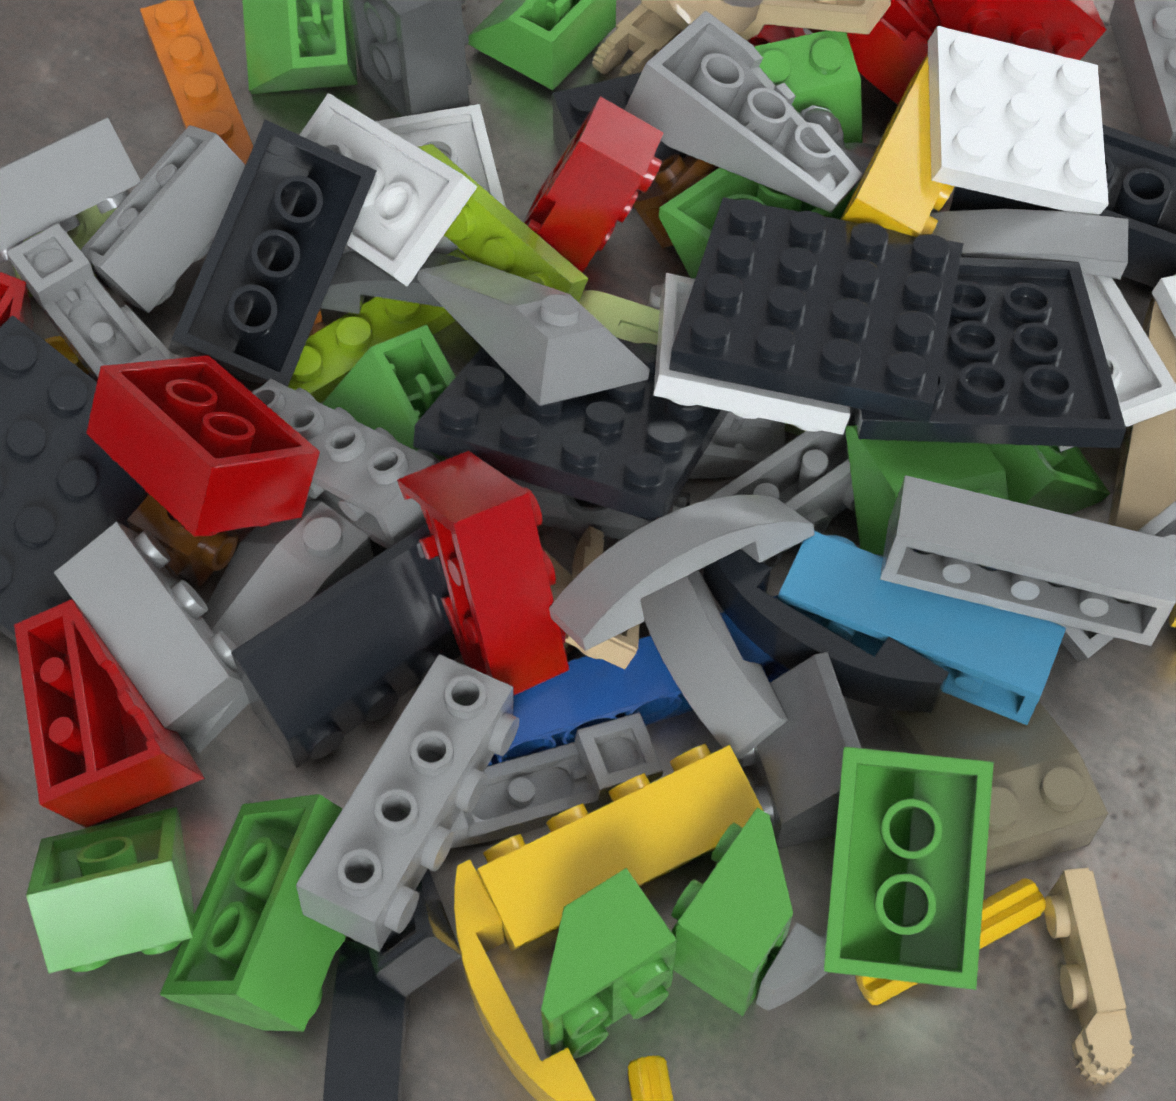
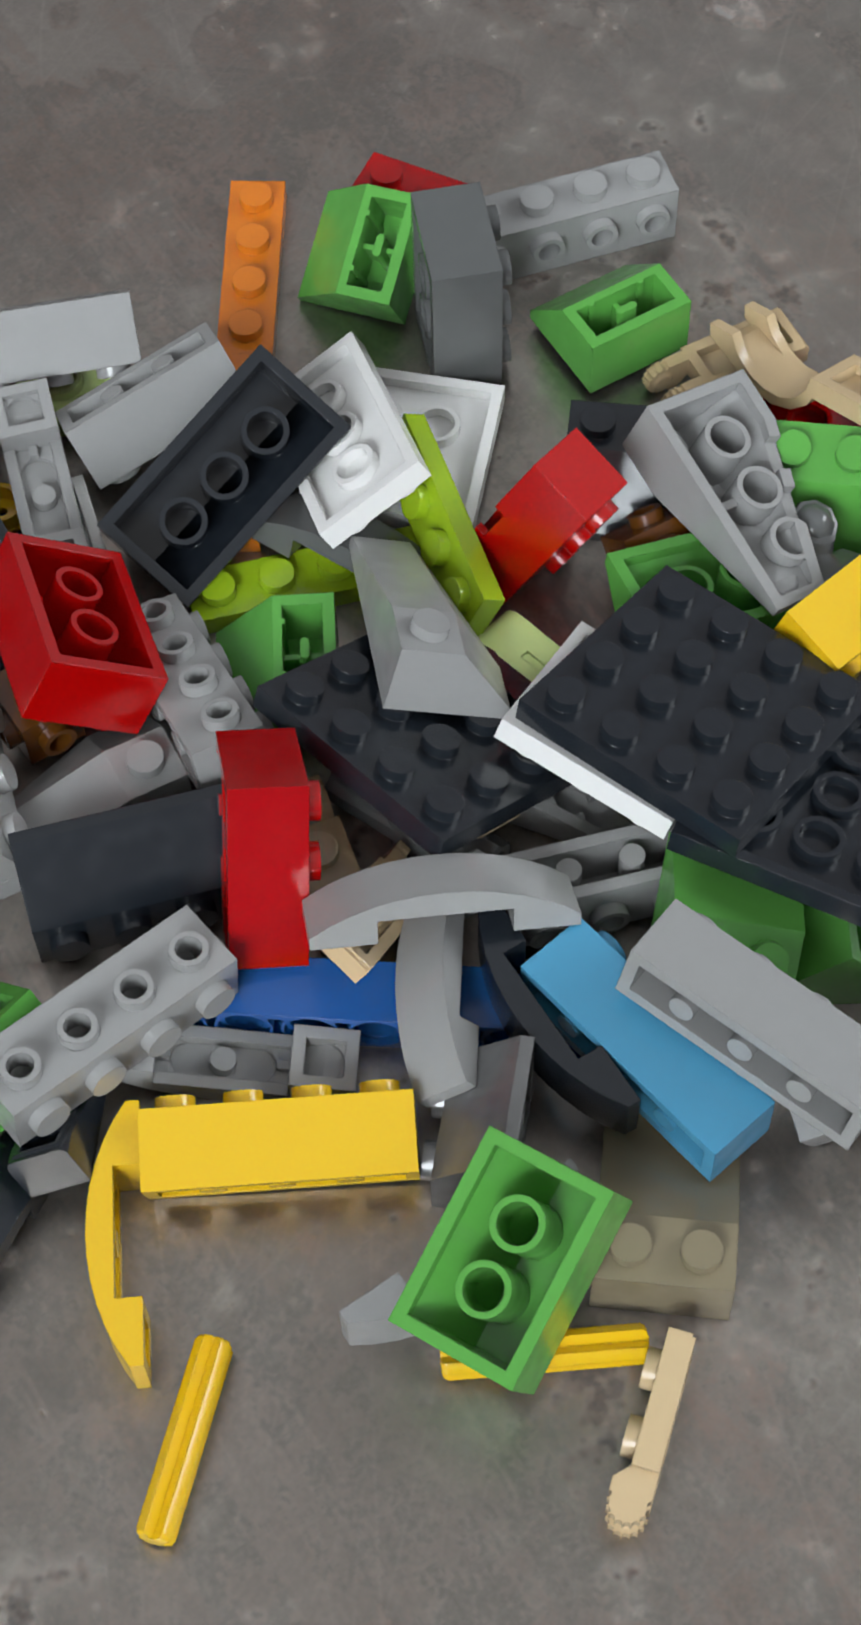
camera: 25 degrees right, 0 degrees up
bright green slope [541,868,677,1059] -> none
bright green slope [671,807,793,1017] -> none

